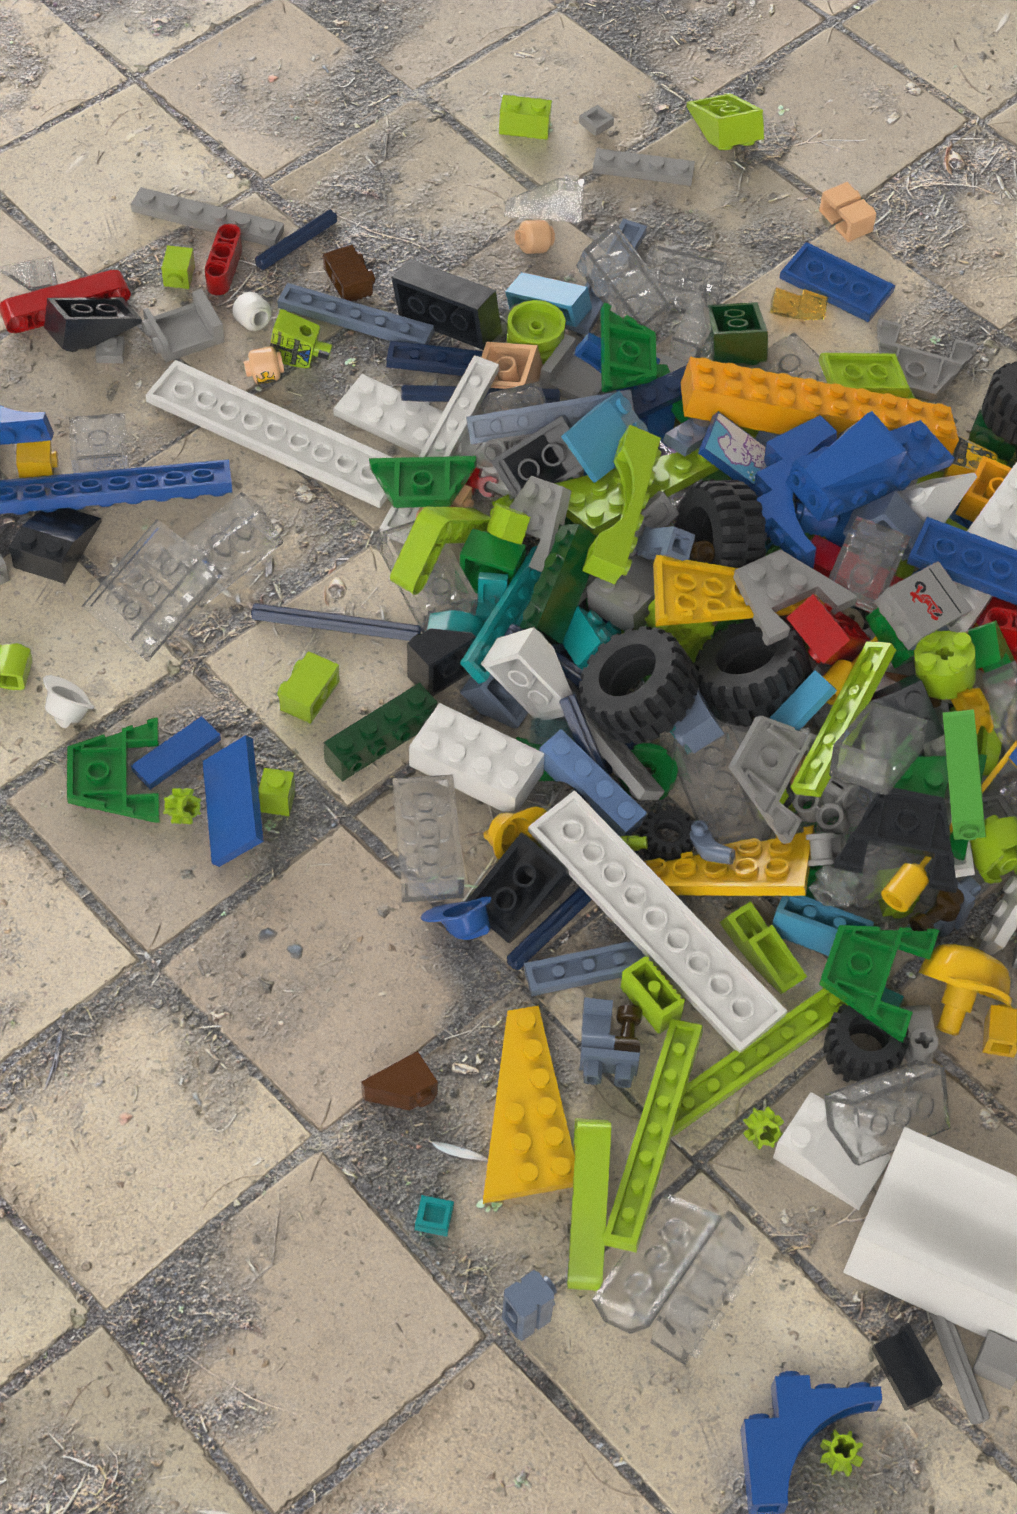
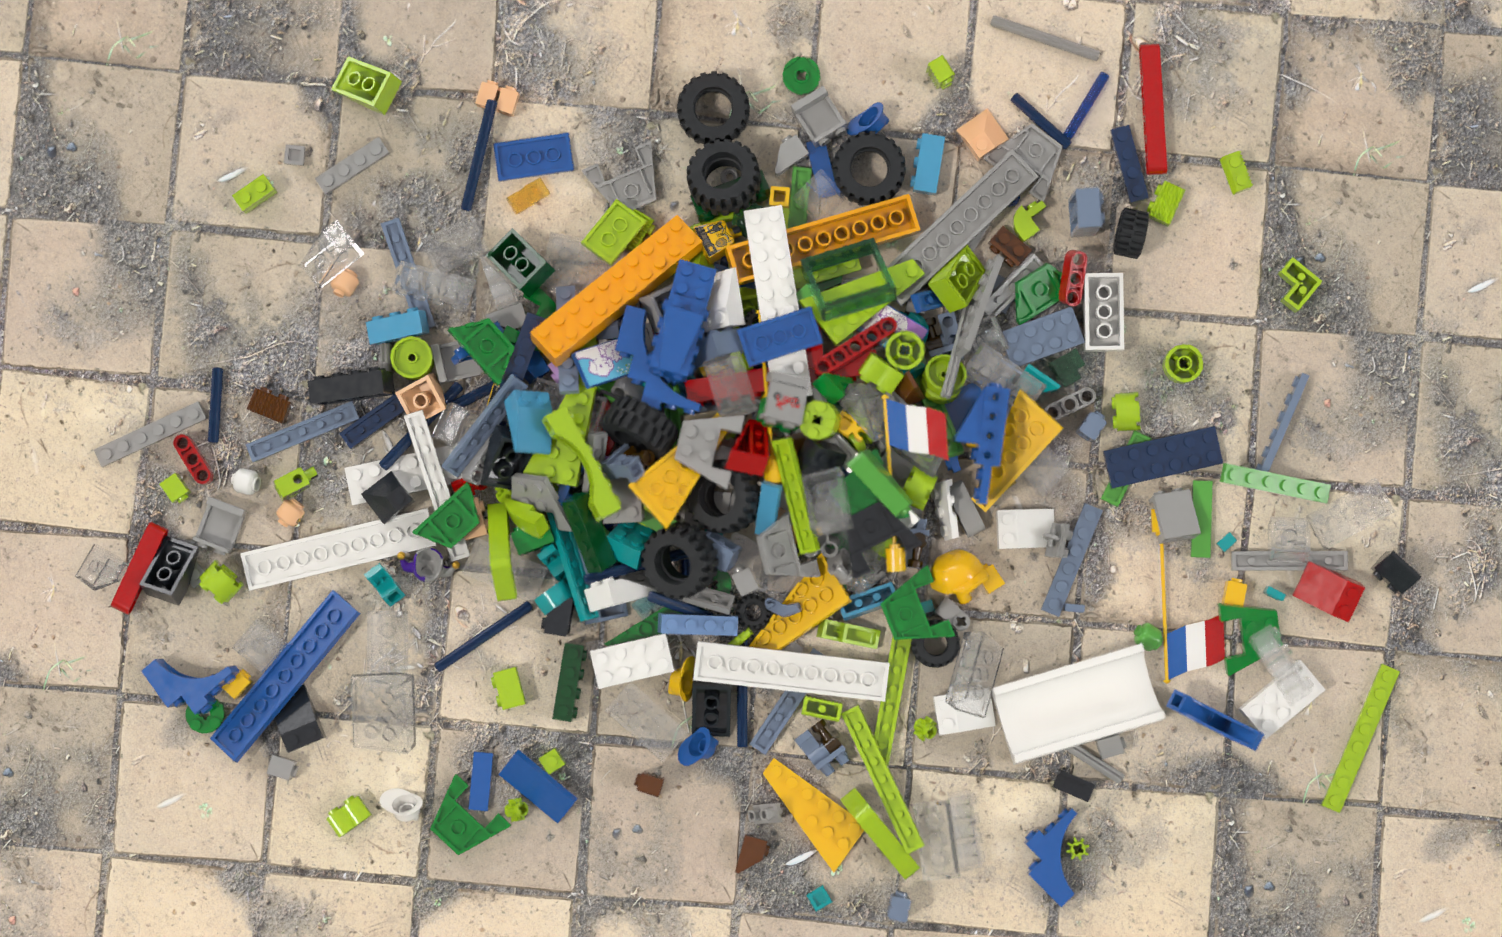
camera: 35 degrees left, 30 degrees up
none -> lime brick [199,560,244,604]
none -> black slope [361,471,415,525]
none -> teal brick [364,563,406,607]
none -> light grey piece [397,548,460,582]
none -> dark blue axle [461,99,497,211]
none -> reddish brown brick [634,771,665,797]
none -> light grey brick [731,565,759,597]
none -> light grey hips [748,803,783,824]

